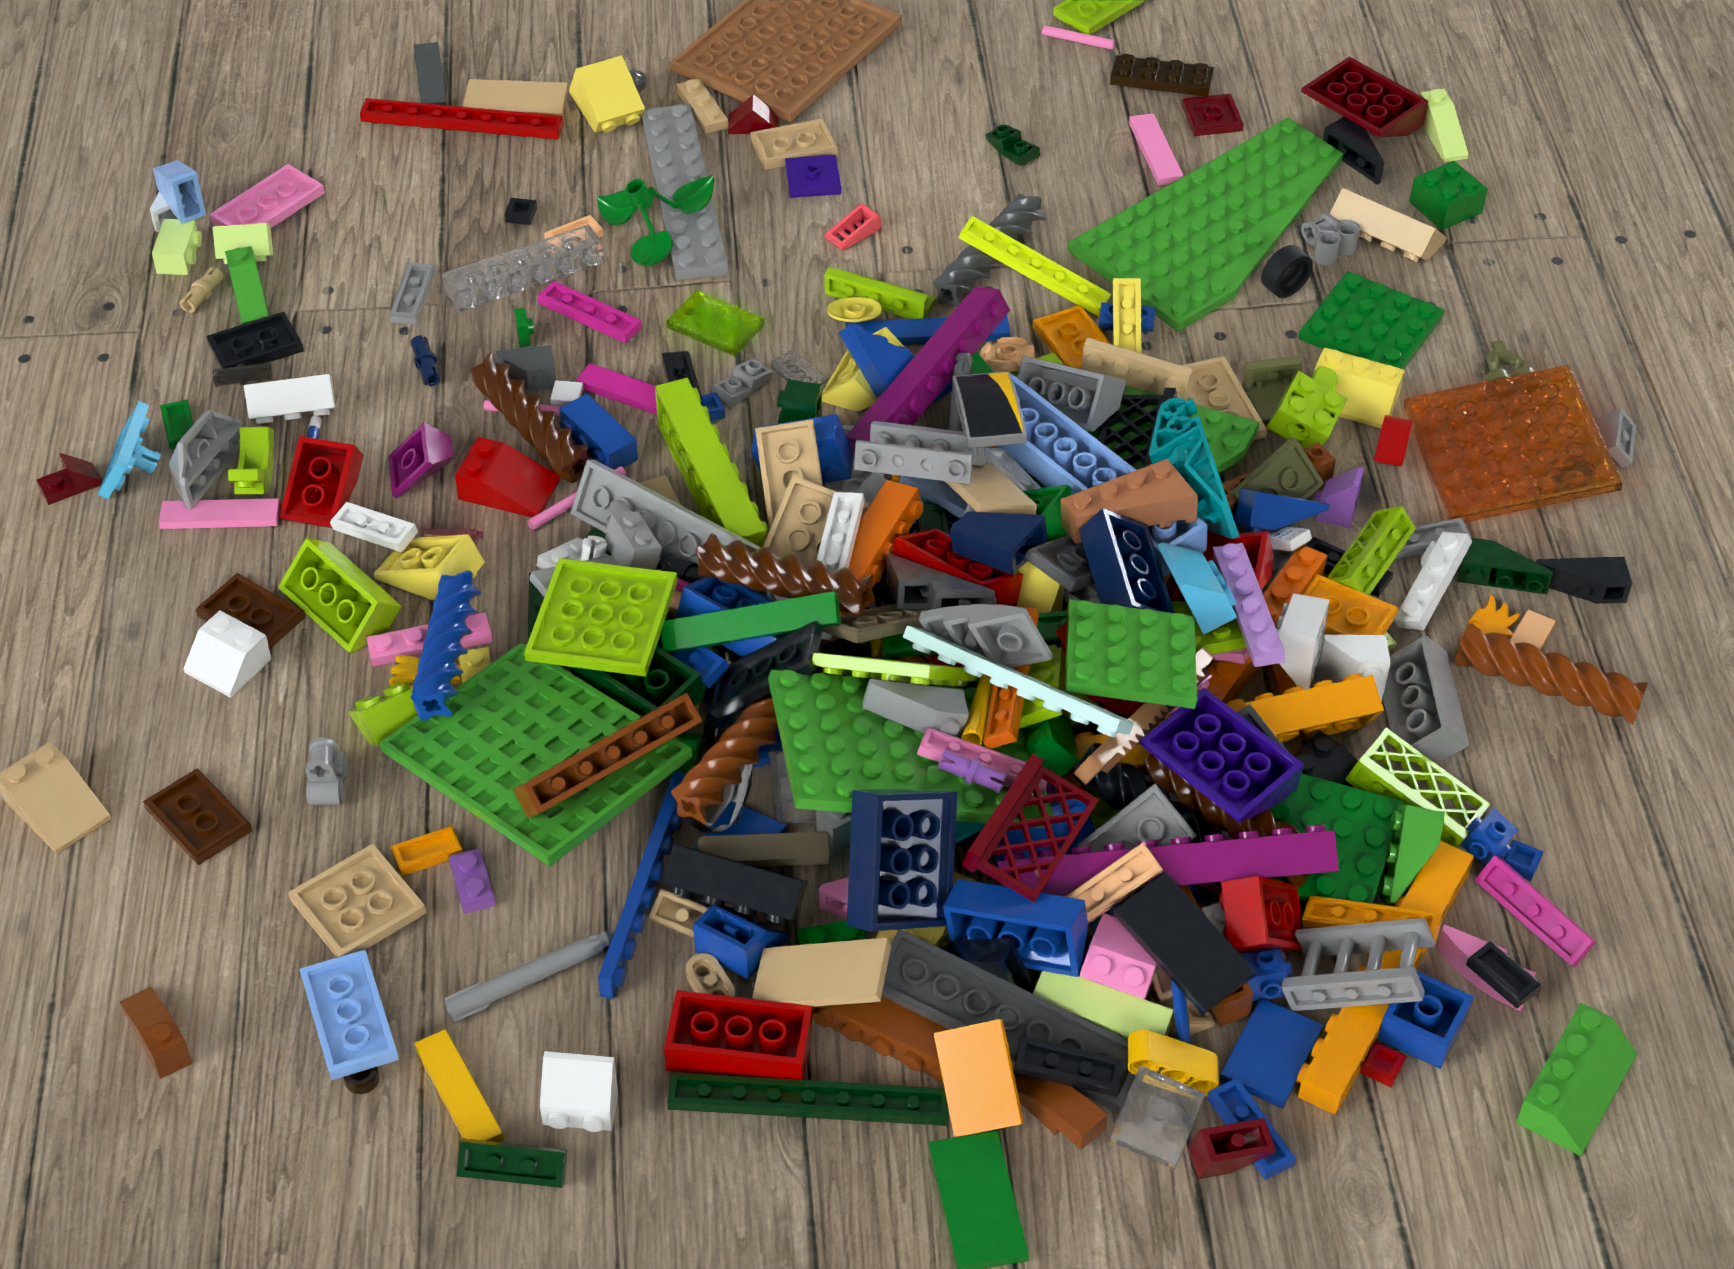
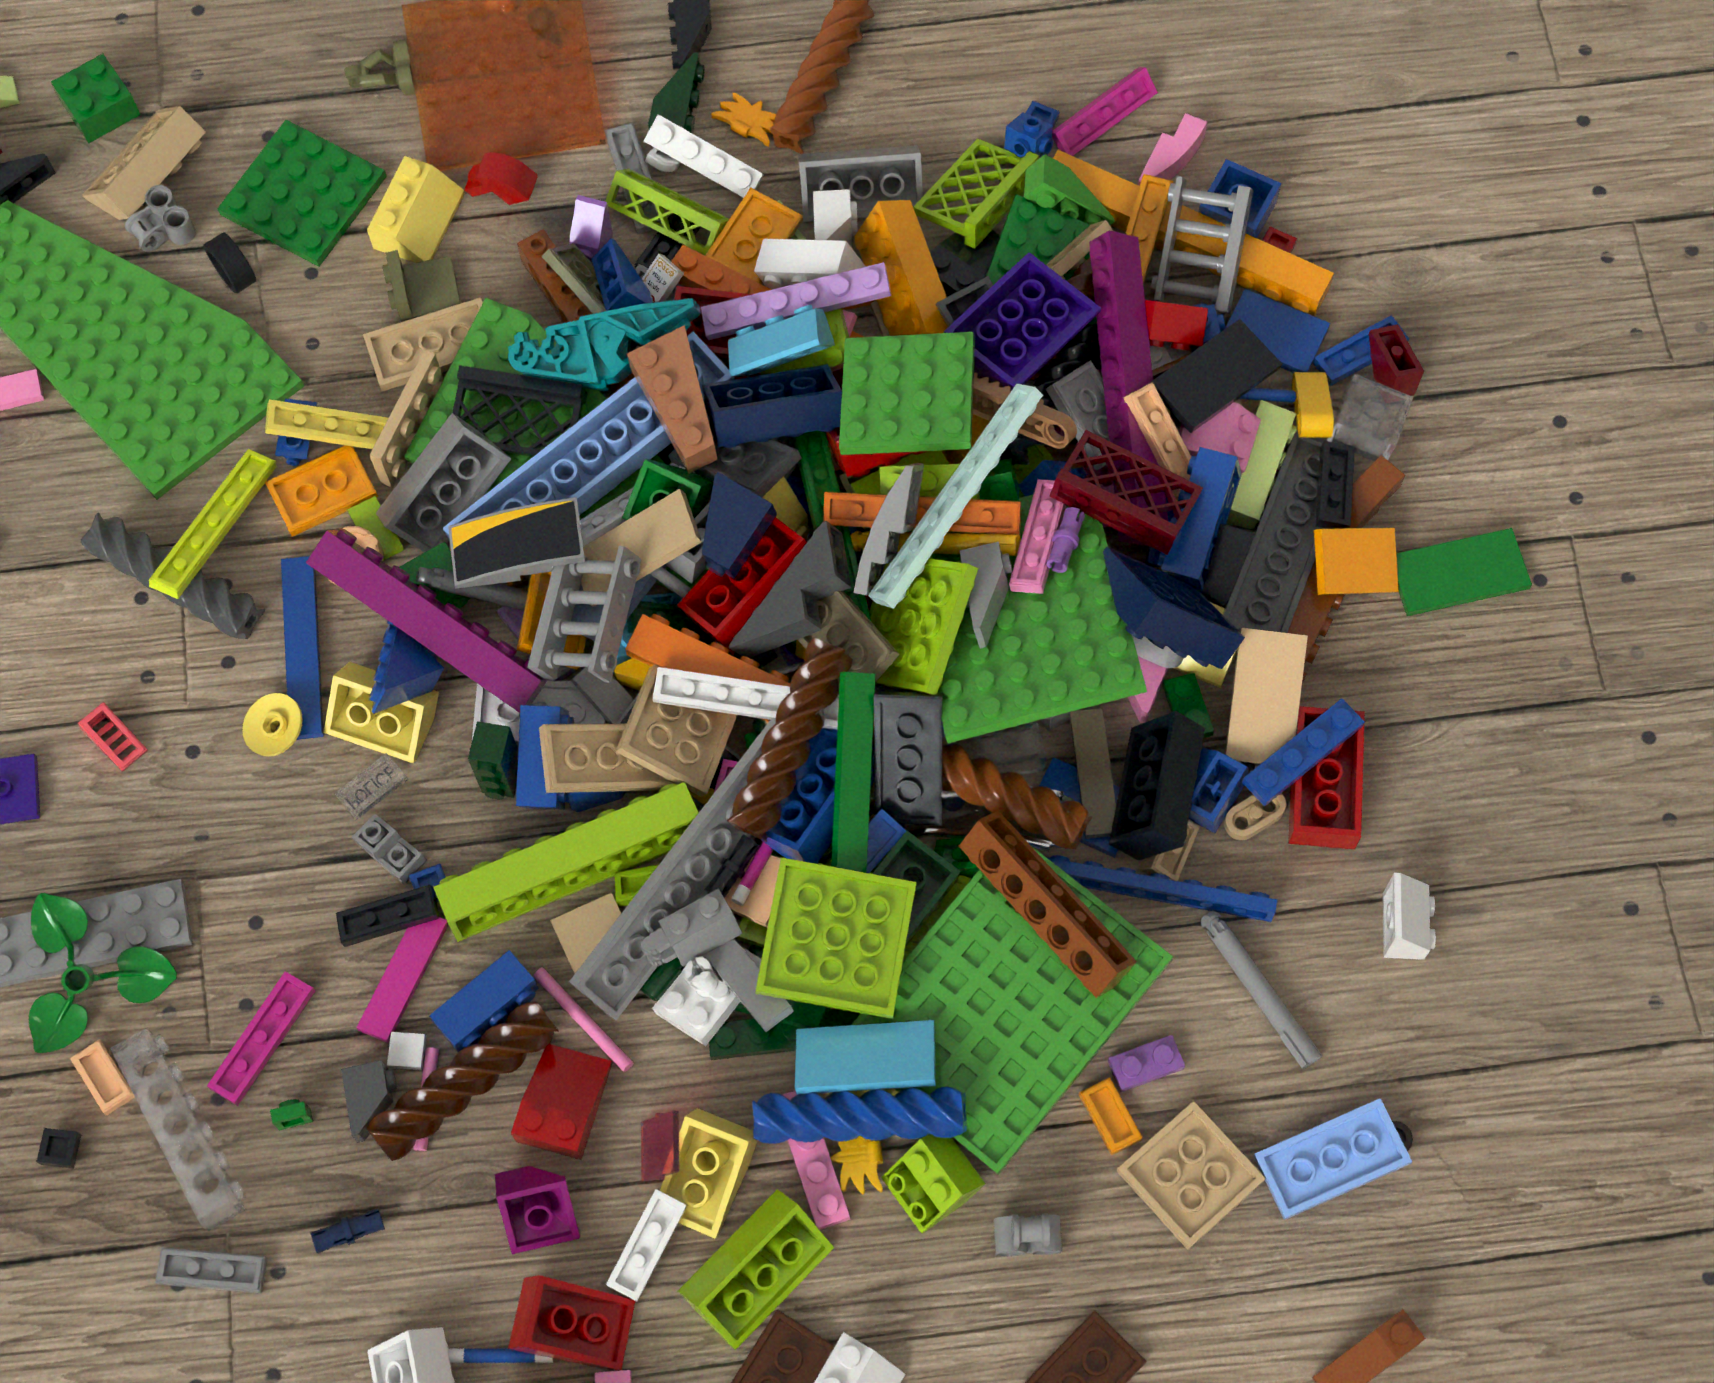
camera: 90 degrees left, 20 degrees up
yellow tile [414,1029,503,1142] -> none
dark green plate [457,1138,567,1188] -> none
clear neon green tile [666,290,765,356] -> none
dark green plate [667,1072,948,1126] -> none
lime fence [824,267,936,319] -> none
lime brick [1266,366,1348,449] -> none
black tile [1466,941,1542,1009] -> none
light nougat tile [1510,609,1556,651] -> none
bright green slope [1516,1002,1637,1156] -> none
none -> medium azure tile [795,1020,936,1094]
none -> tan plate [1046,220,1113,279]
none -> blue plate [1242,698,1365,807]

